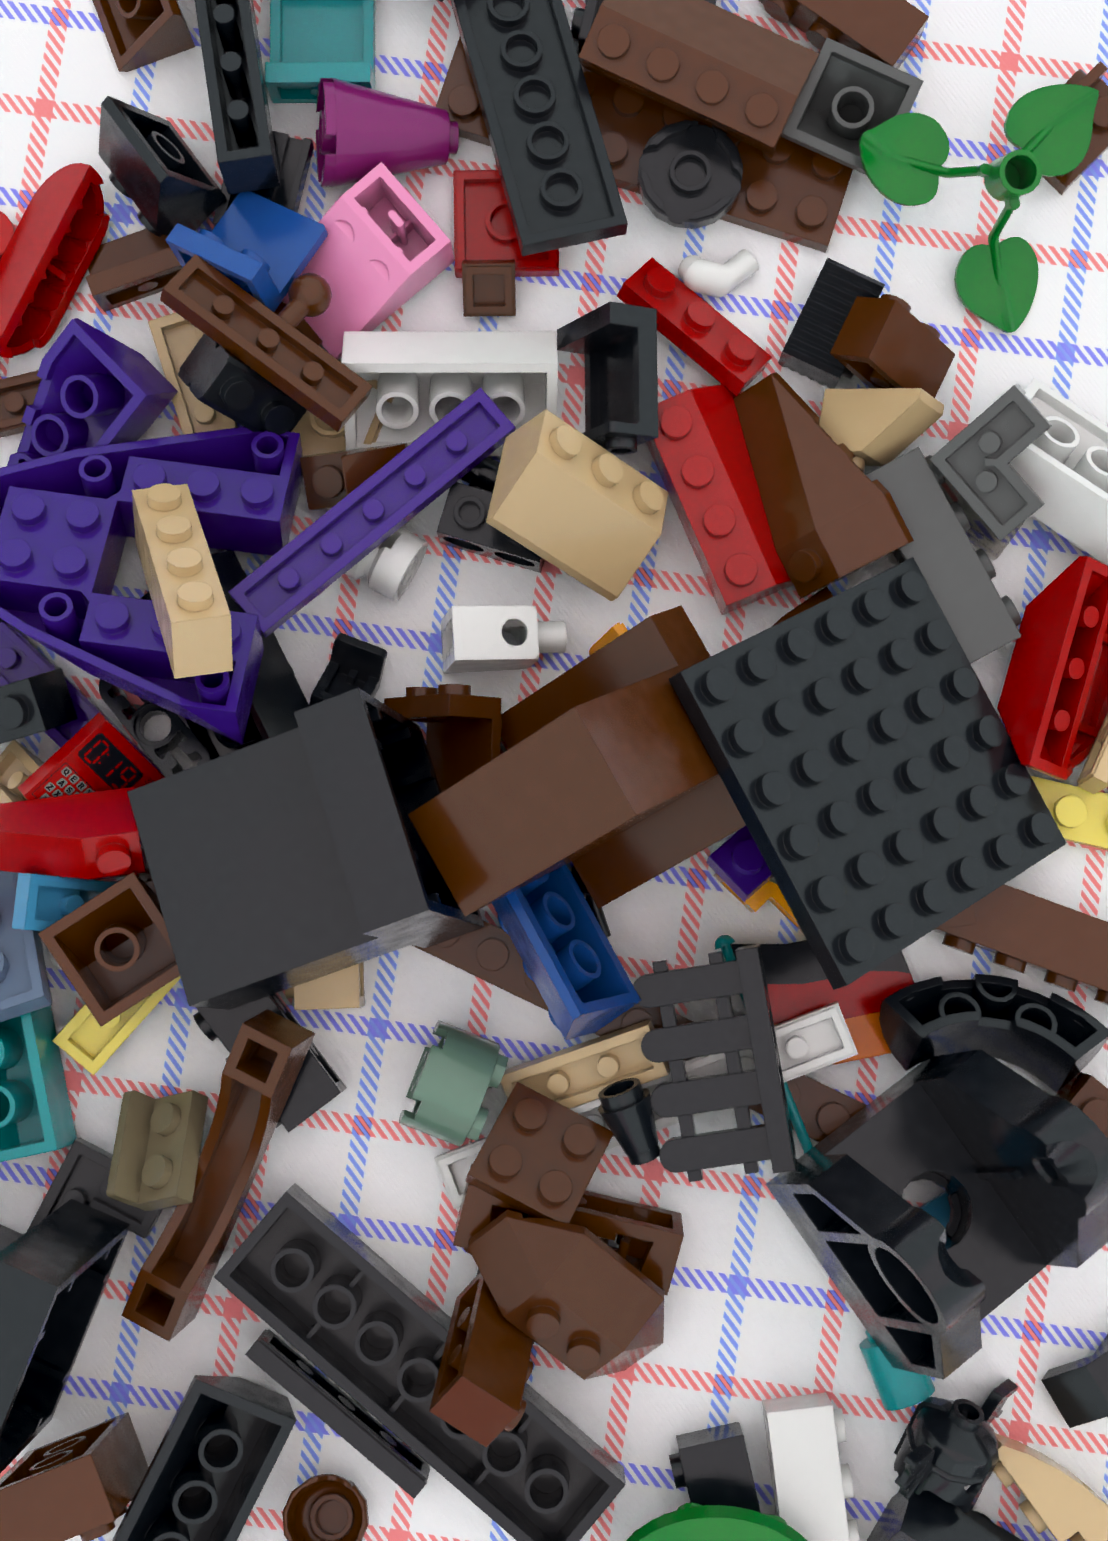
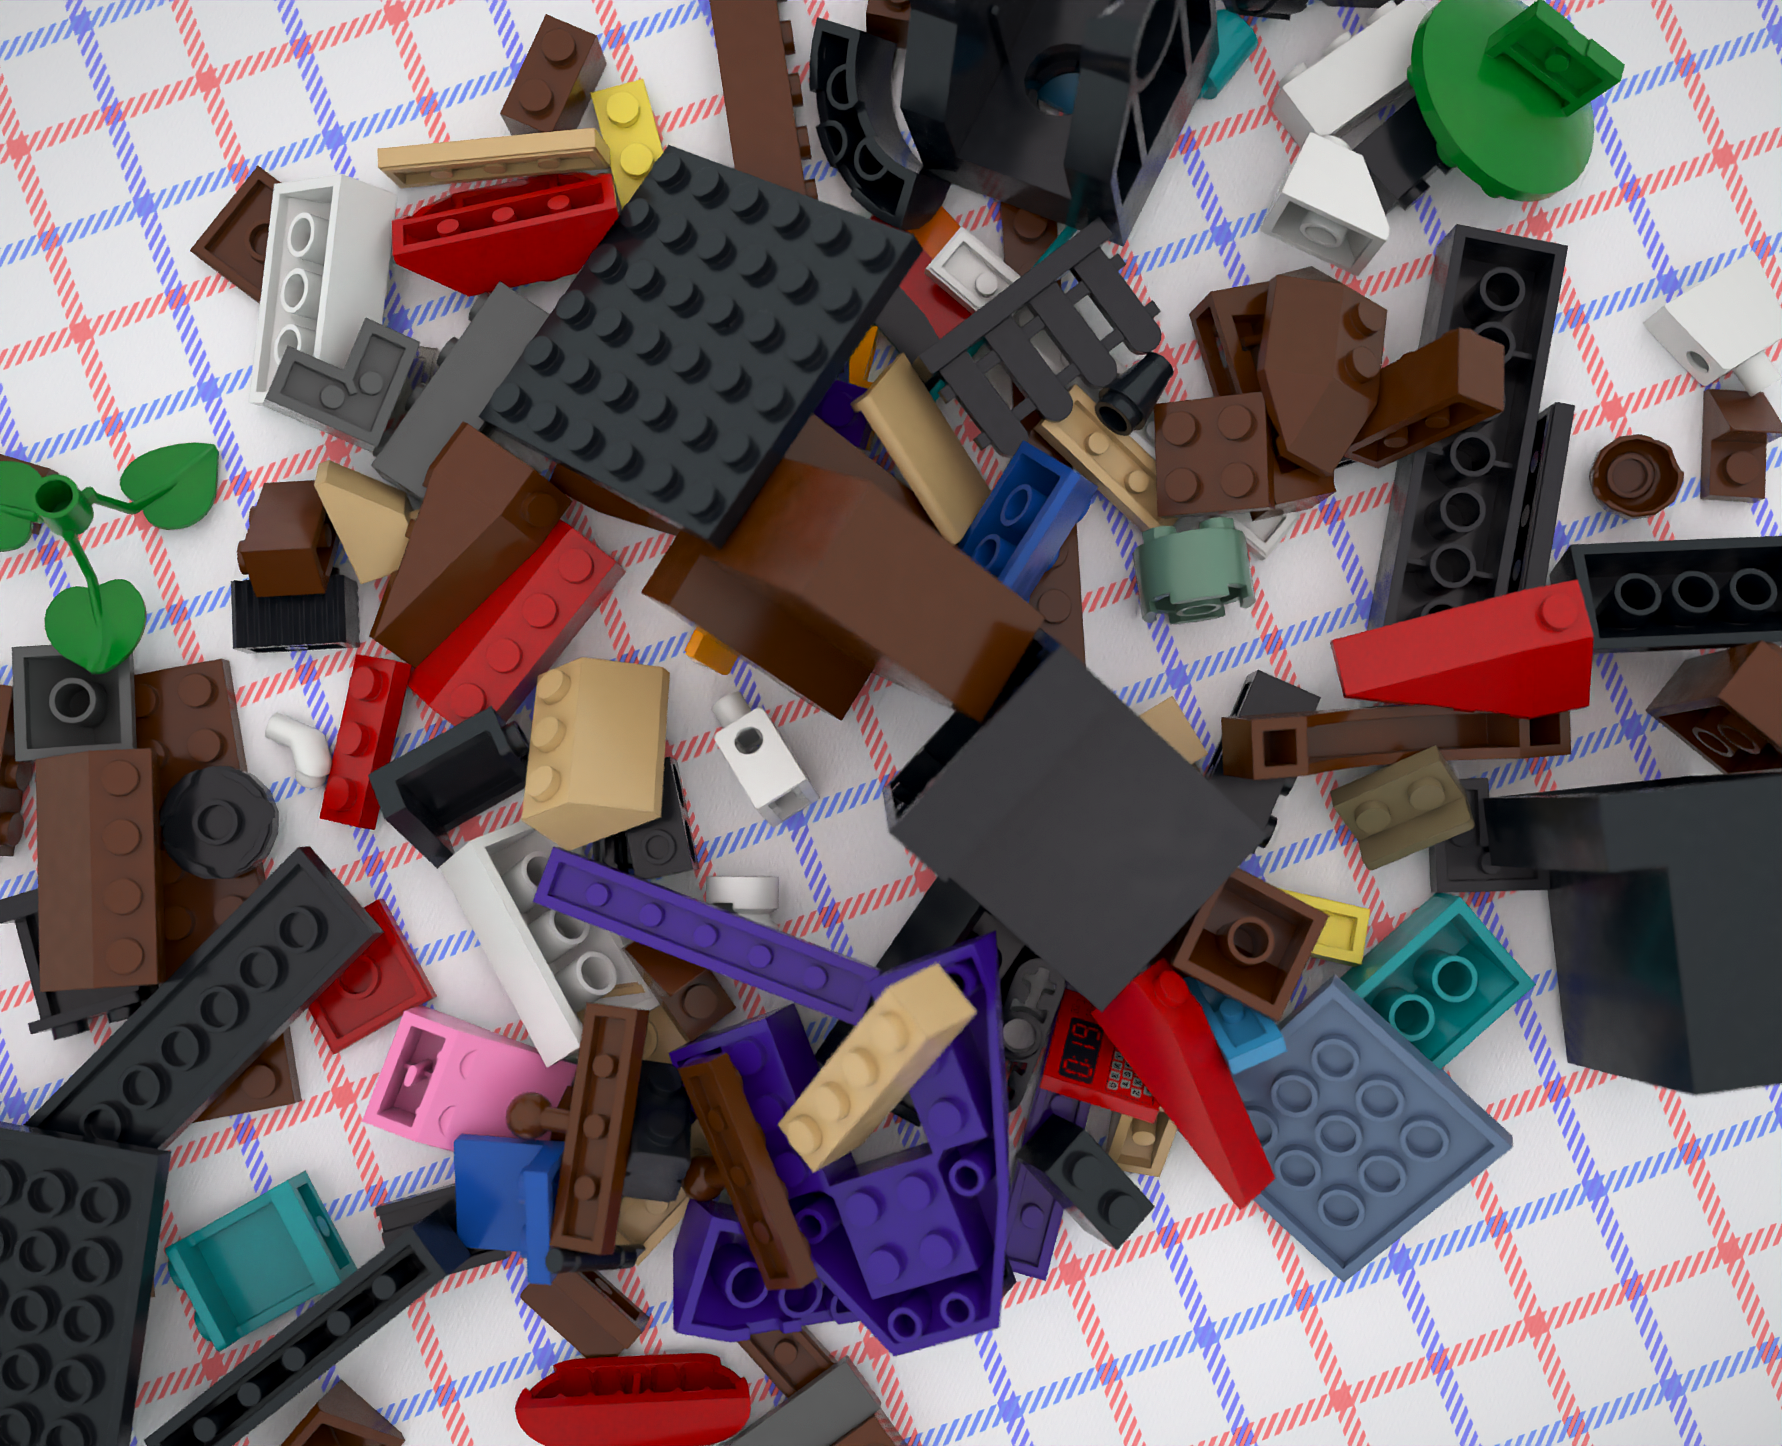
camera: 125 degrees left, 0 degrees up
black slope [98,96,226,237] -> none
black bracket [309,633,387,706] -> none
magenta cone [316,77,459,188] -> none
reddish brown bracket [384,684,503,793] -> none
reddish brown tile [462,260,516,317] -> none
none -> black wheel [545,1244,646,1274]
none -> reddish brown plate [678,1052,818,1290]
none -> tan piece [850,352,991,545]
none -> white slope [1259,131,1391,277]
none -> red wedge [1330,579,1594,720]

